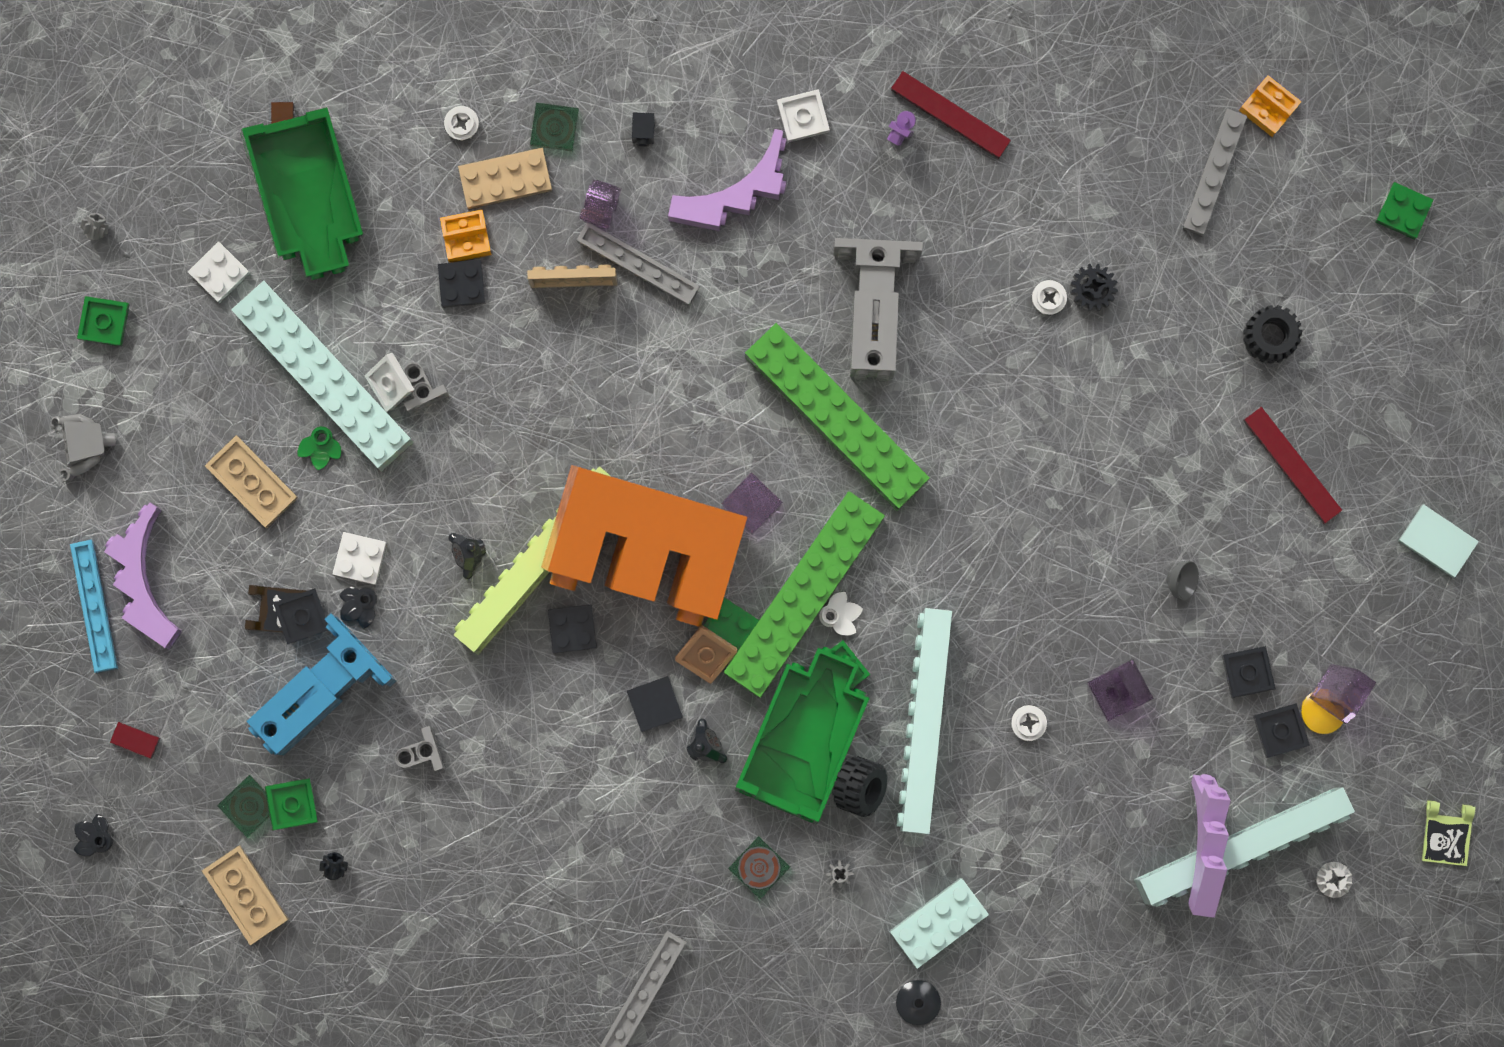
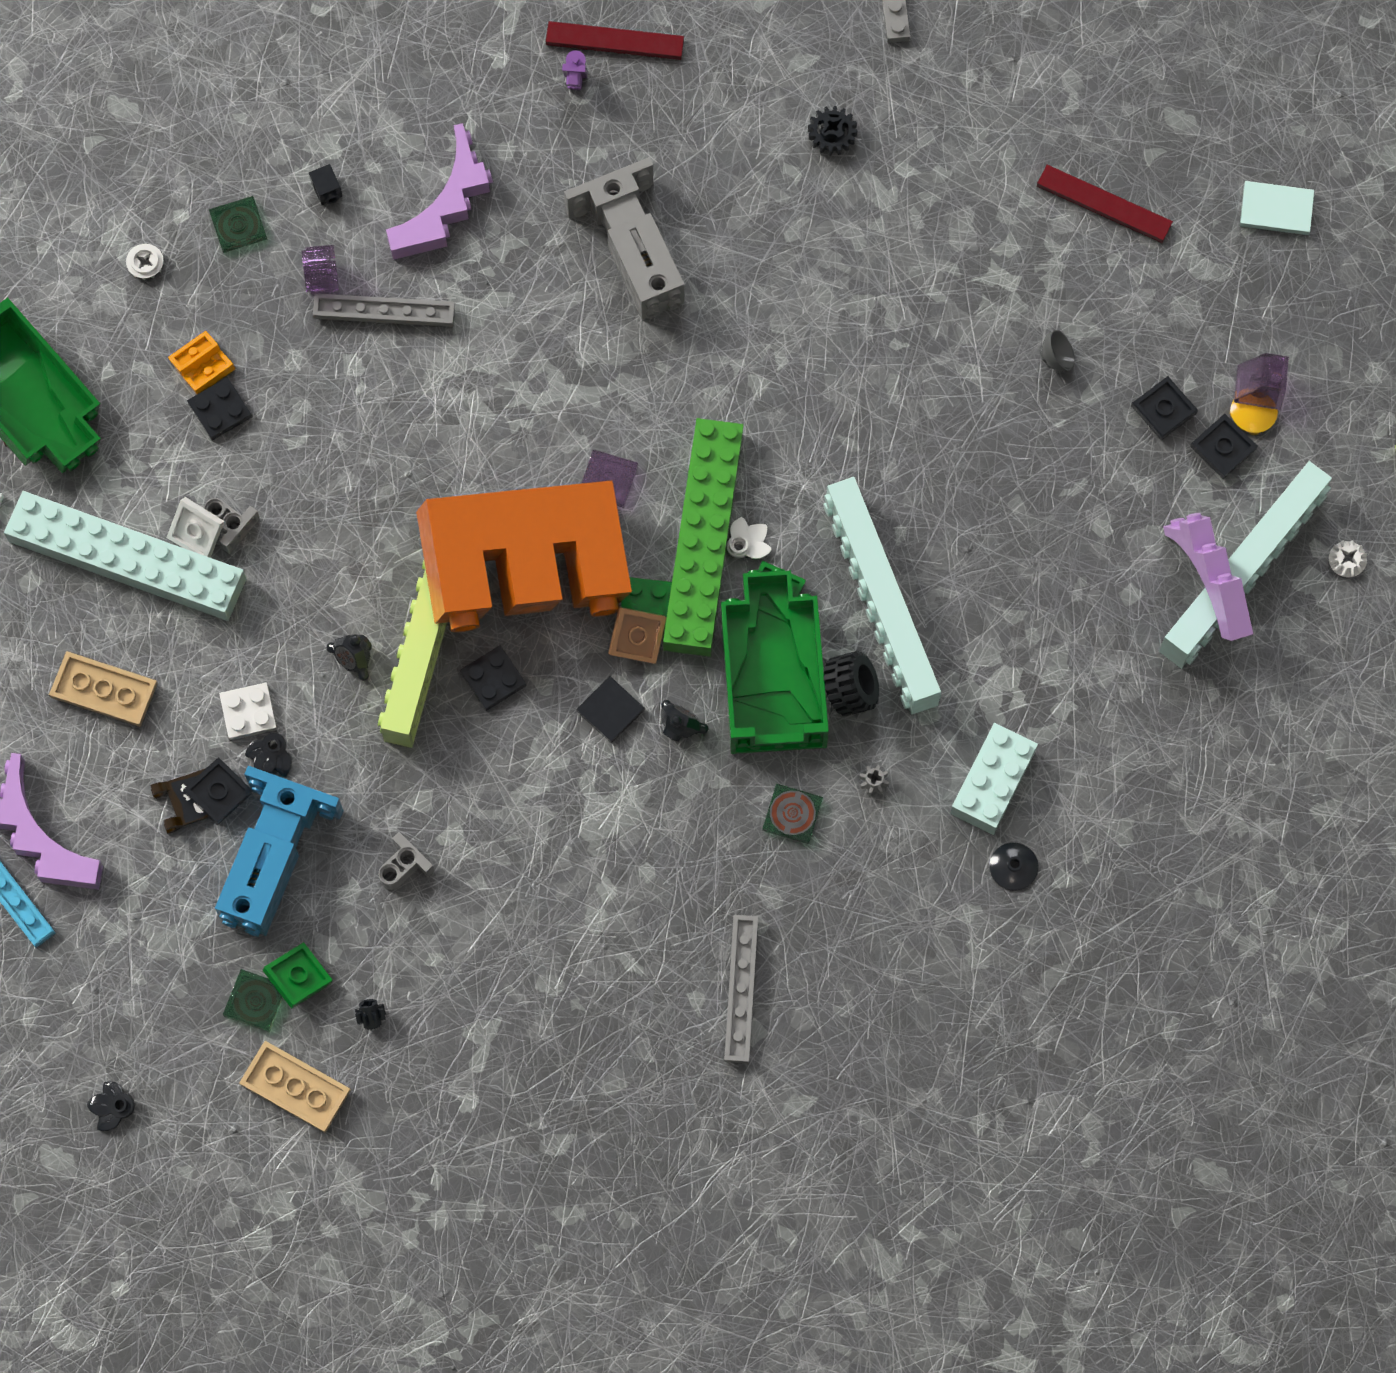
camera: 25 degrees left, 10 degrees down
dark red tile [110,722,161,759] -> none
green plate [297,426,341,470] -> none
tan plate [458,148,552,209] -> none
tan plate [527,265,618,288] -> none
bright green brick [745,323,930,511] -> none
white plate [777,89,830,143] -> none
white gear [1011,705,1047,741] -> none
white gear [1032,280,1067,315] -> none
clear purple slope [1087,659,1154,721] -> none
black tyre [1243,305,1302,363] -> none

